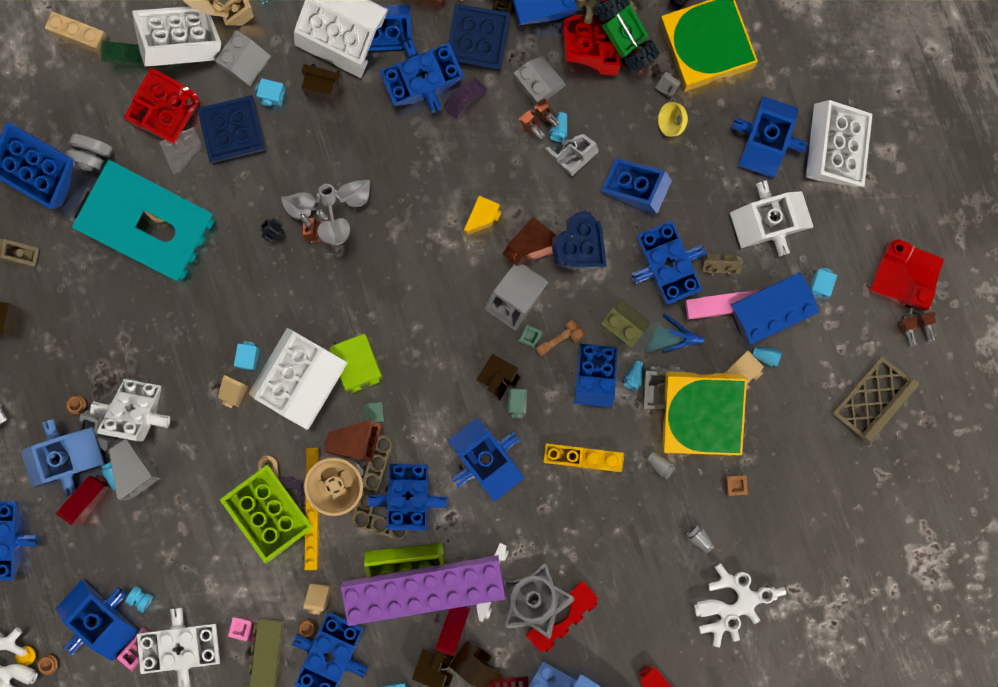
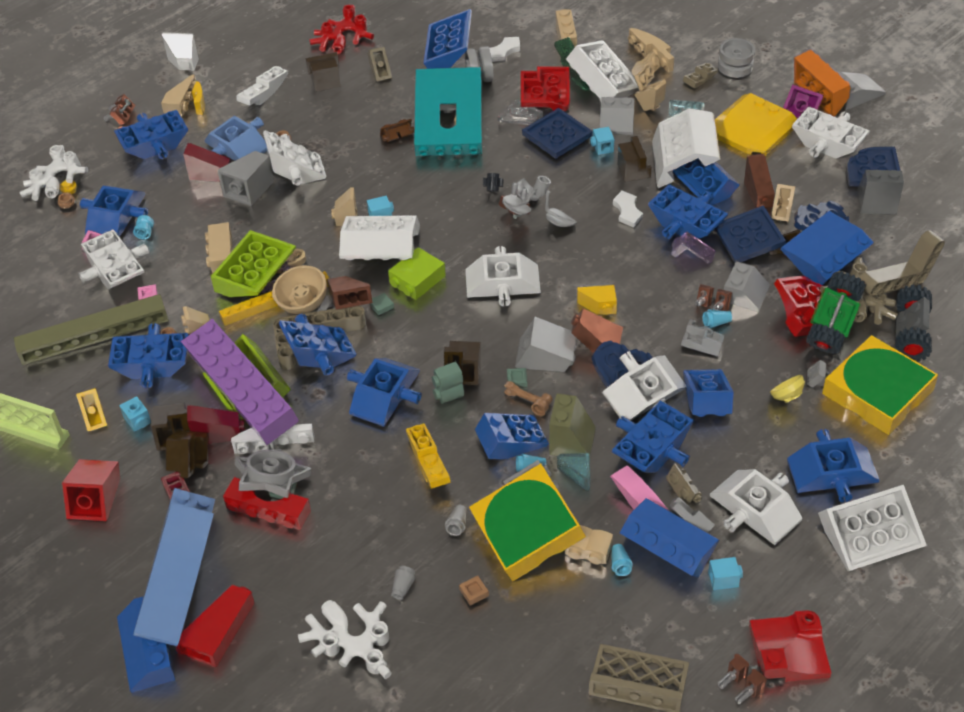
camera: 65 degrees right, 35 degrees down
blue plant [663,313,704,353] -> none
none -> tan brick [205,222,233,274]
none -> reddish brown hinge [380,118,415,143]
none -> white slope [466,246,541,306]
none -> white tile [489,37,520,62]
none -> white slope [602,351,687,421]
none -> white tile [613,191,643,227]
none -> light grey slope [670,497,714,533]

